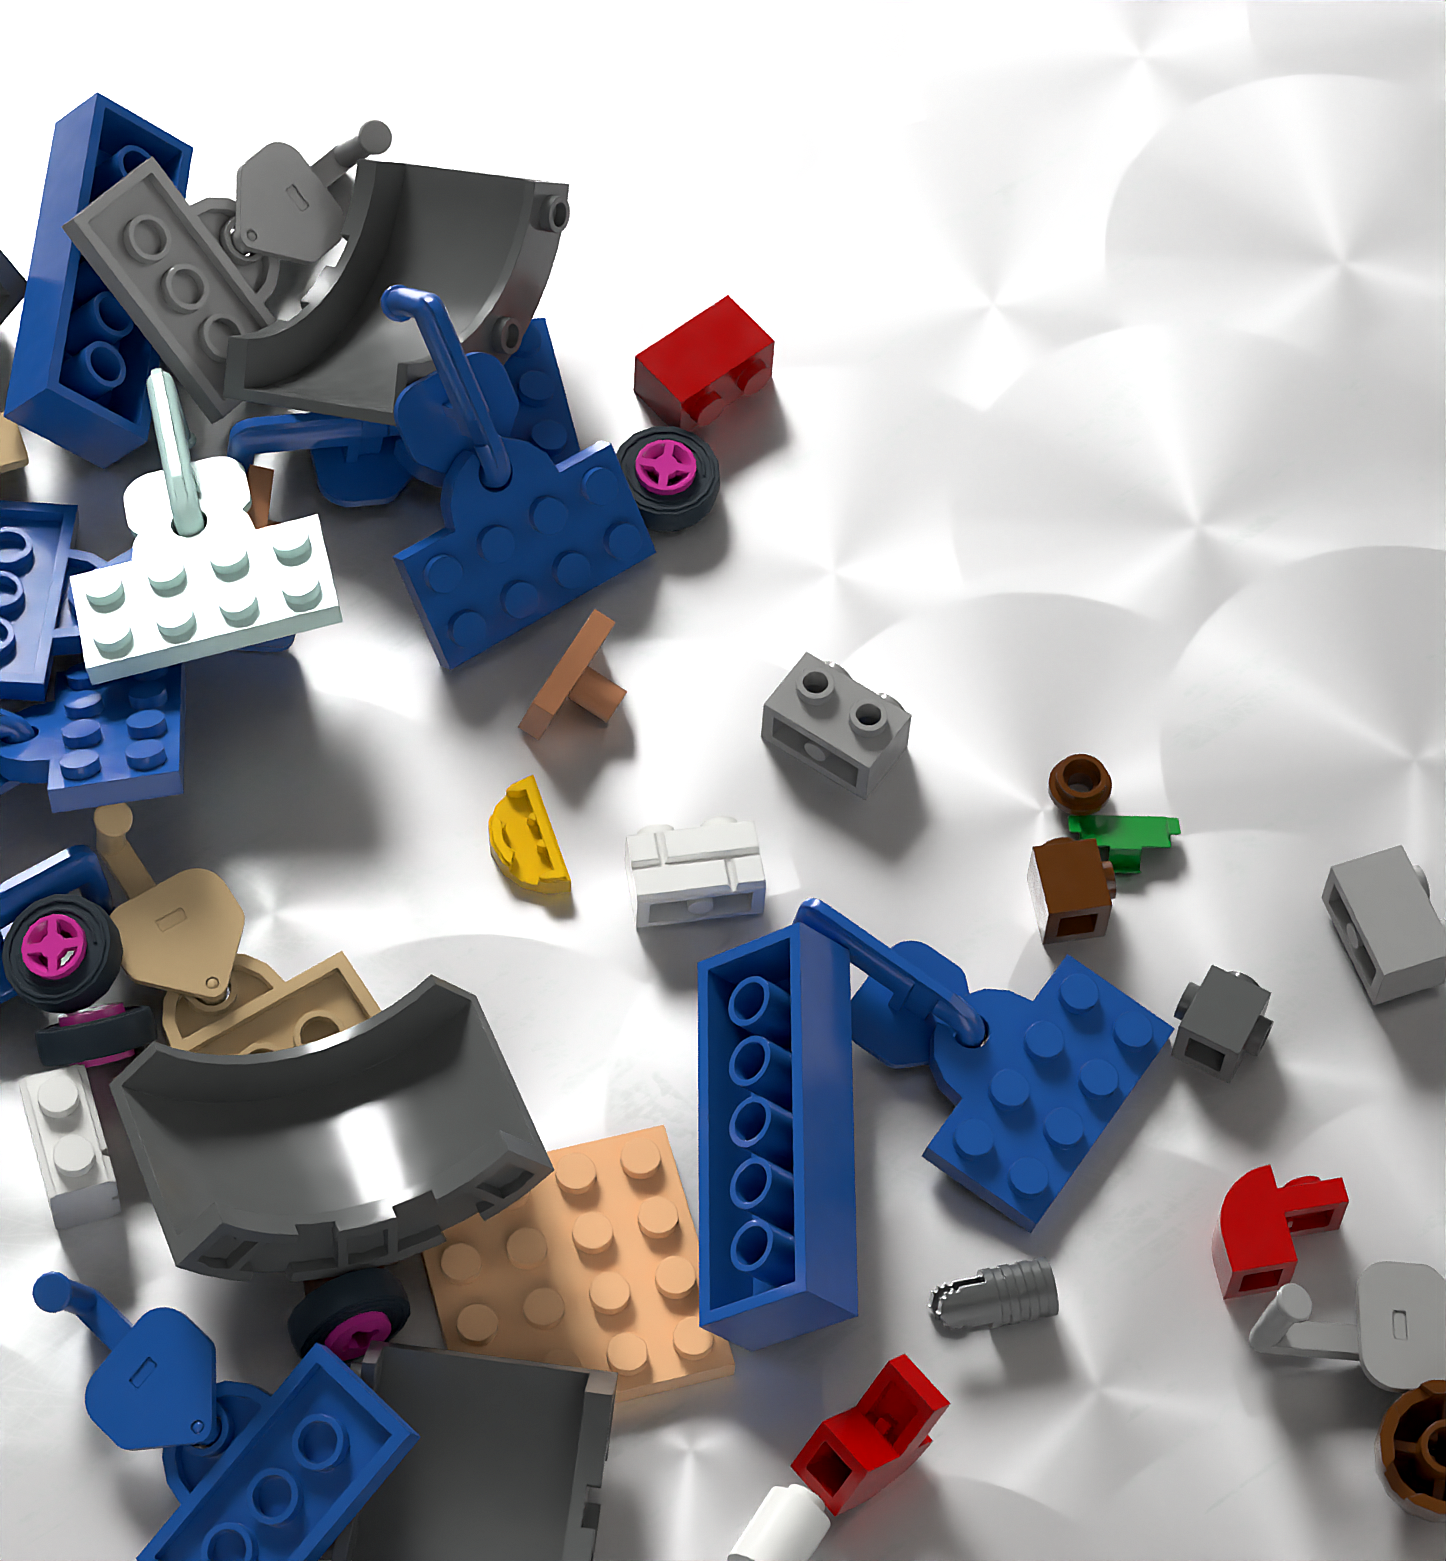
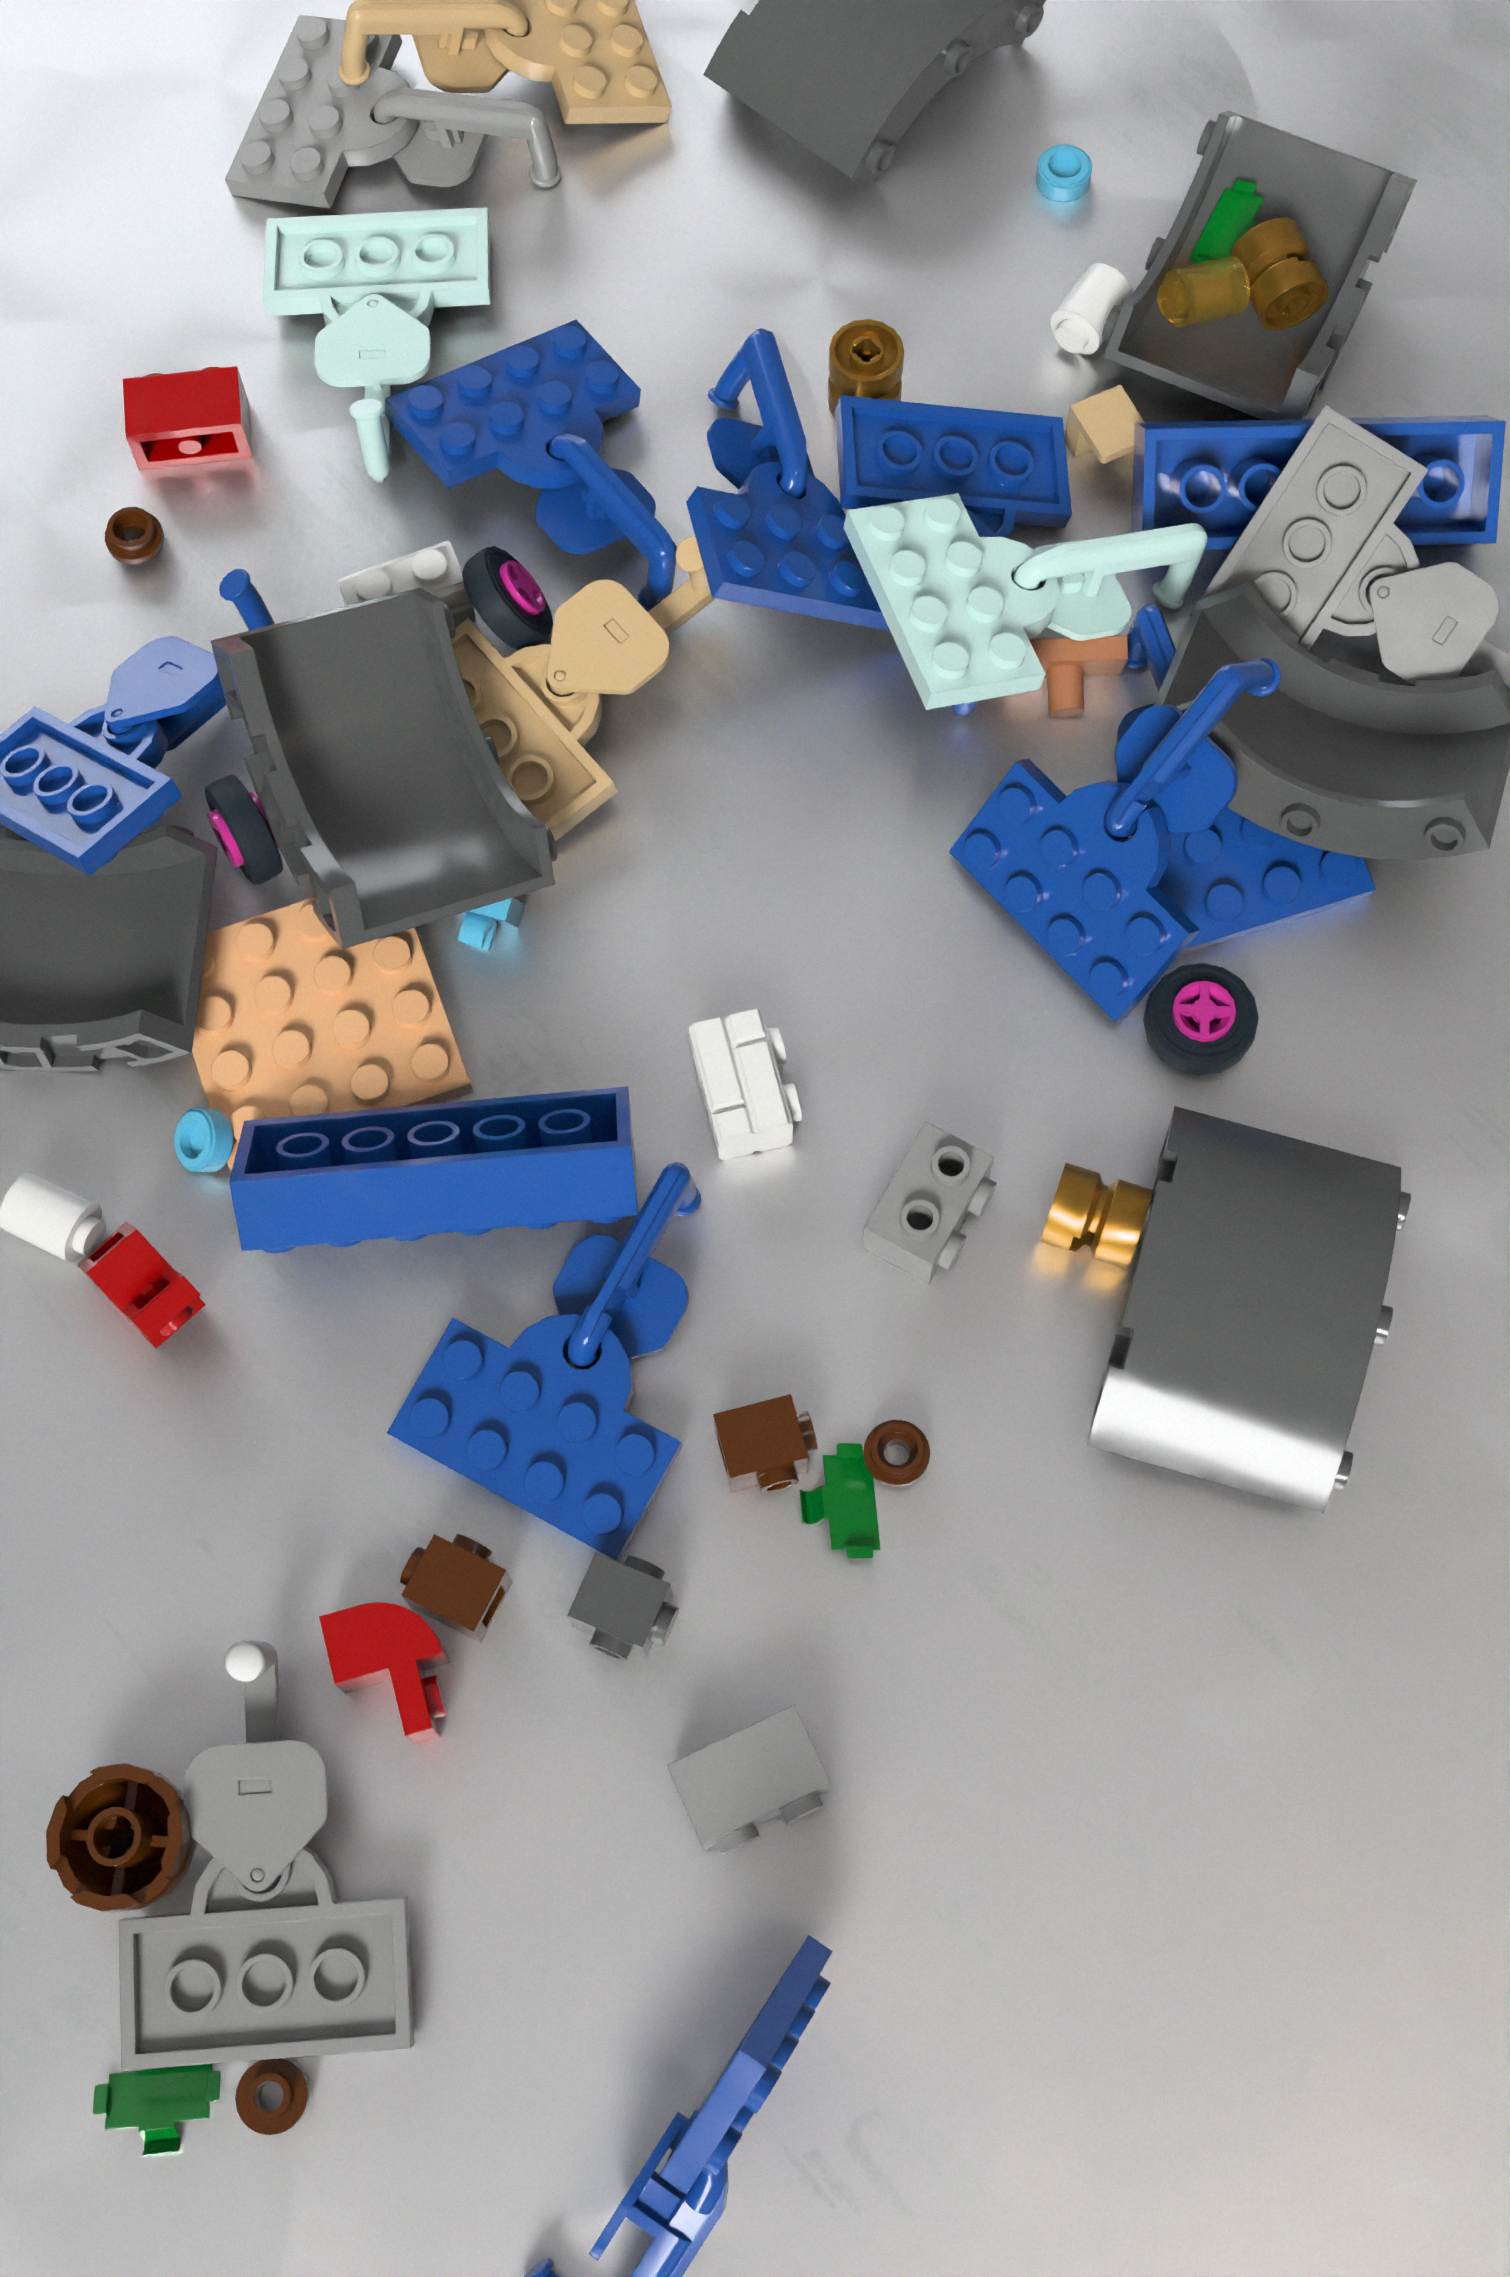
camera: 90 degrees right, 10 degrees up
black wheel [2,894,123,1014] -> none
yellow tile [488,775,571,894] -> none
nougat tile [518,609,627,740] -> none
red brick [633,295,775,431] -> none
dark grey hinge [926,1256,1059,1330] -> none
none -> medium azure tile [174,1108,233,1172]
none -> reddish brown brick [400,1534,513,1643]
none -> pearl gold wheel [1041,1163,1153,1269]
none -> dark grey panel [1087,1106,1411,1513]

